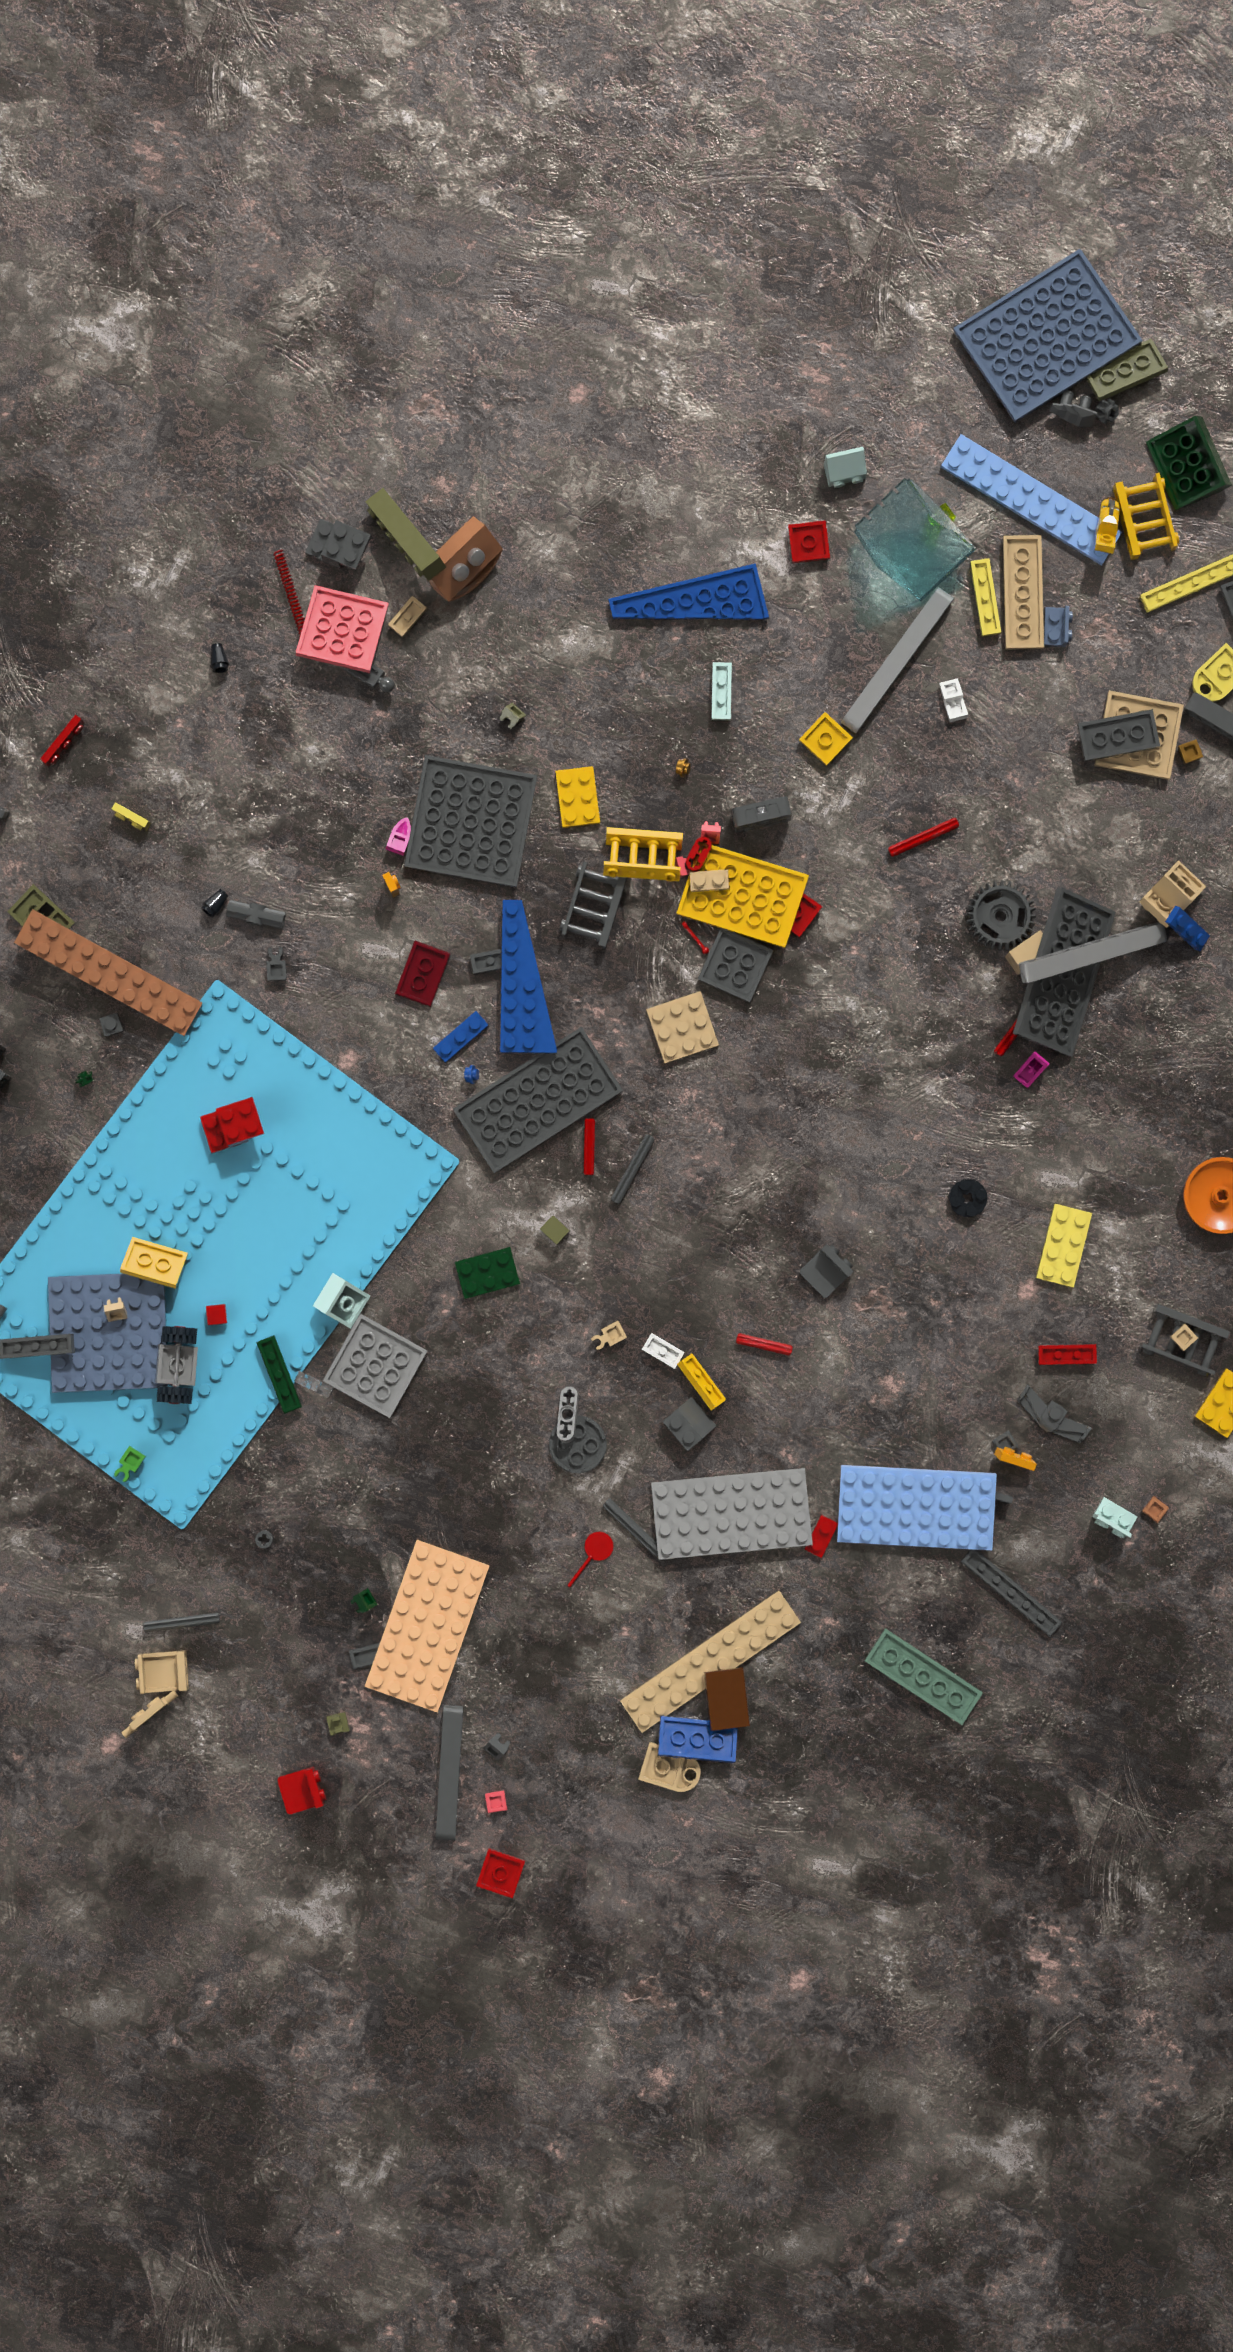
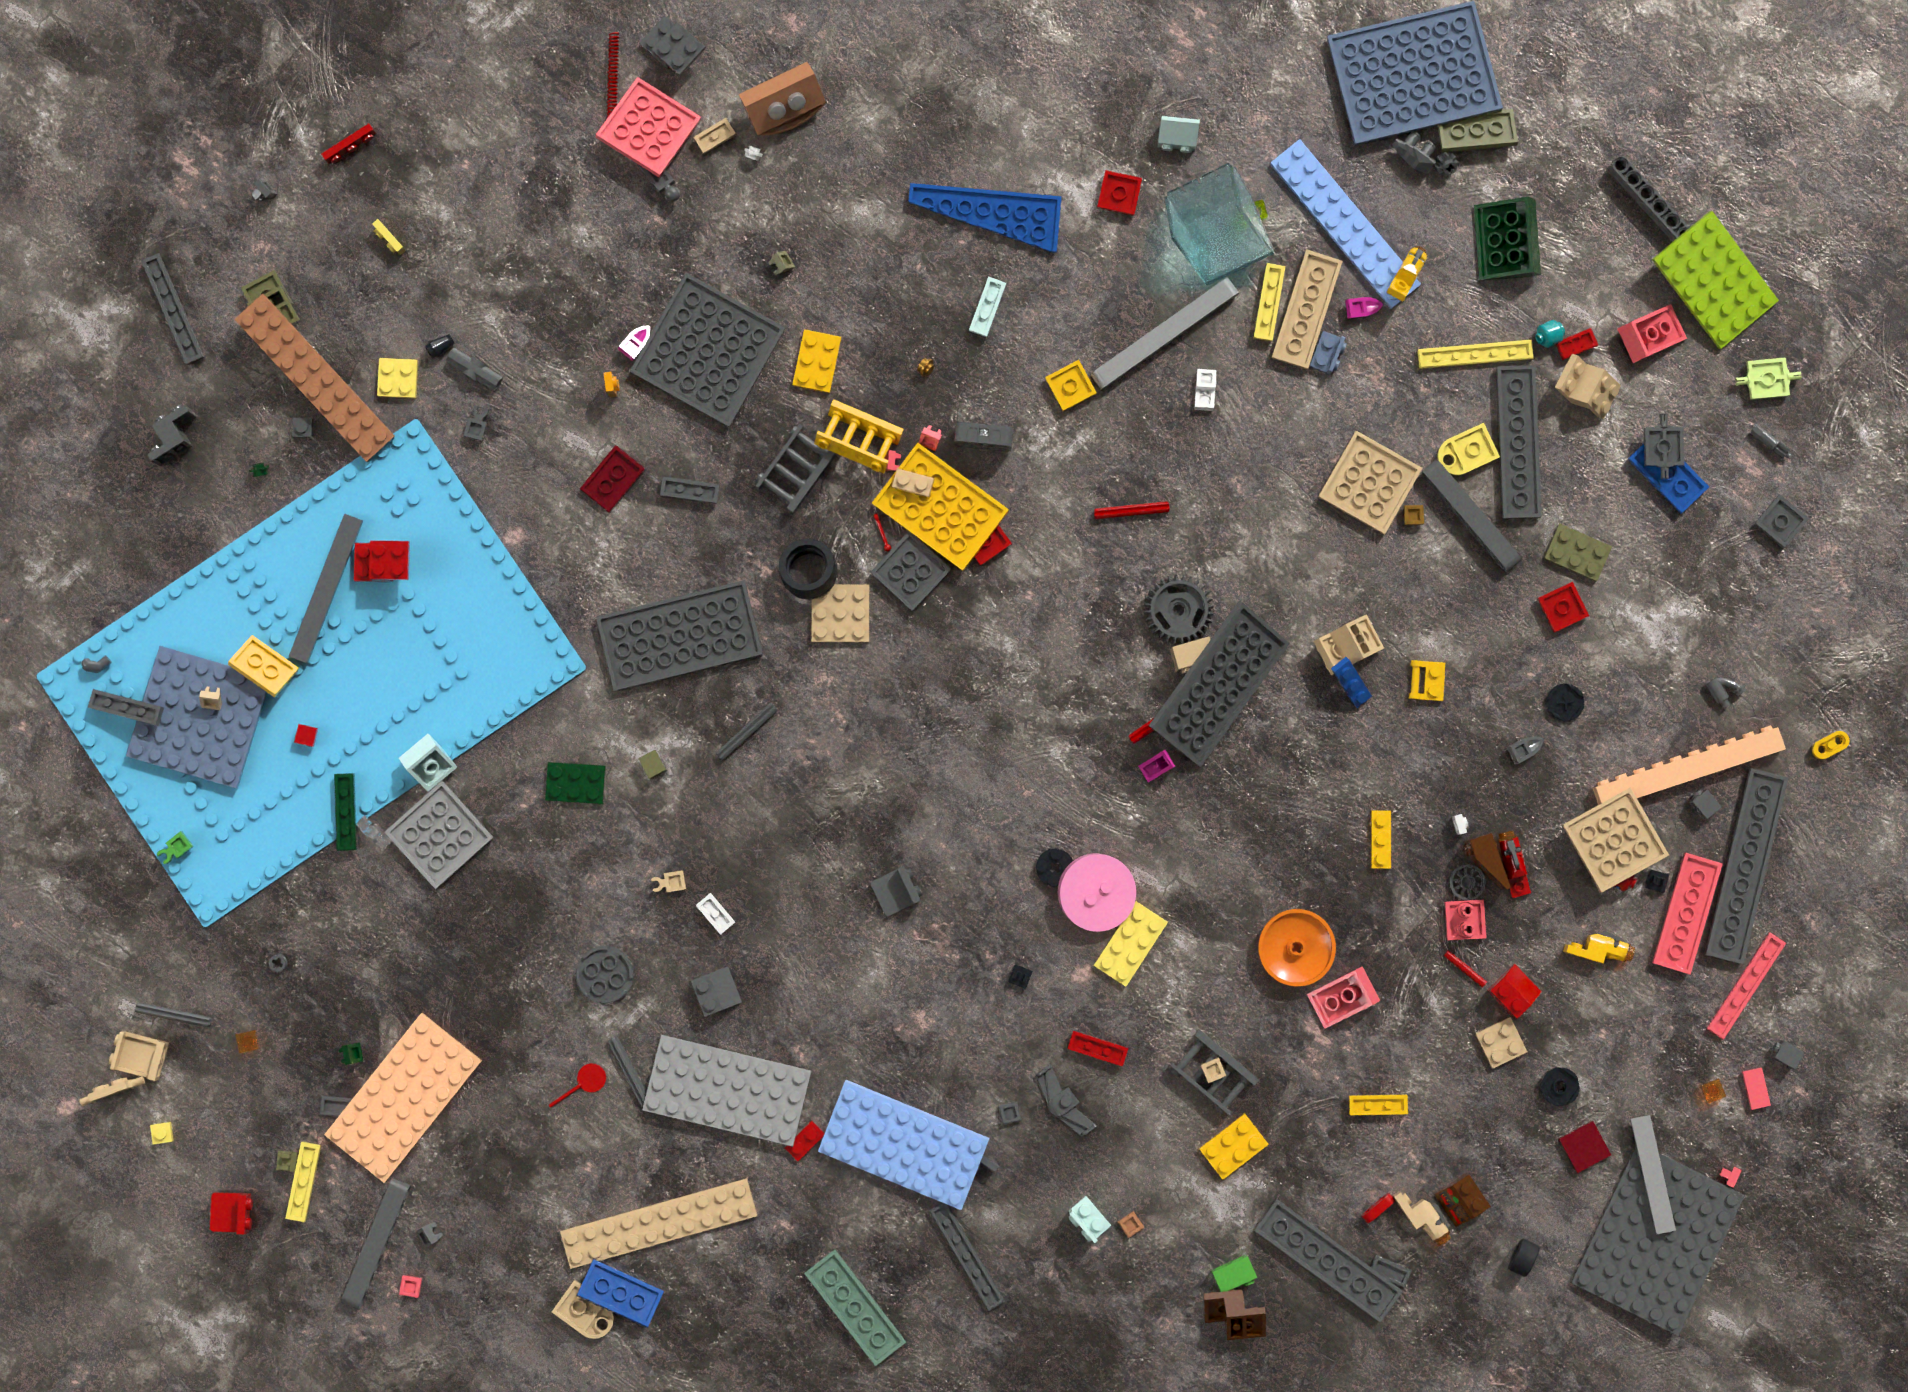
camera: 20 degrees right, 0 degrees up
plate [155,1326,198,1404] -> none
black cone [210,643,229,673] -> none
olive brick [365,488,446,581] -> none
blue plate [433,1011,489,1063] -> none
blue plate [464,1065,479,1084] -> none
red plate [476,1848,525,1898] -> none
blue wing [500,900,557,1054] -> none
light grey beam [557,1387,579,1443] -> none
red axle [584,1119,595,1175] -> none
yellow plate [677,1353,726,1411] -> none
red beam [686,837,712,872] -> none
reddish brown tile [704,1667,750,1731] -> none
red axle [736,1333,793,1356] -> none
light orange plate [994,1447,1037,1471] -> none
light grey beam [1019,922,1168,983] -> none
dark grey plate [1077,709,1160,762] -> none
yellow fence [1113,473,1179,560] -> none
none -> light yellow plate [150,1122,174,1144]
none -> clear orange plate [235,1030,260,1053]
none -> light yellow plate [285,1141,321,1222]
none -> dark grey tile [289,514,363,664]
none -> light yellow plate [377,358,418,399]
none -> white plate [744,146,763,161]
none -> black tyre [779,538,837,600]
none -> black tile [1008,964,1033,989]
none -> bright pink brick [1058,853,1136,932]
none -> dark pink plate [1345,297,1383,319]

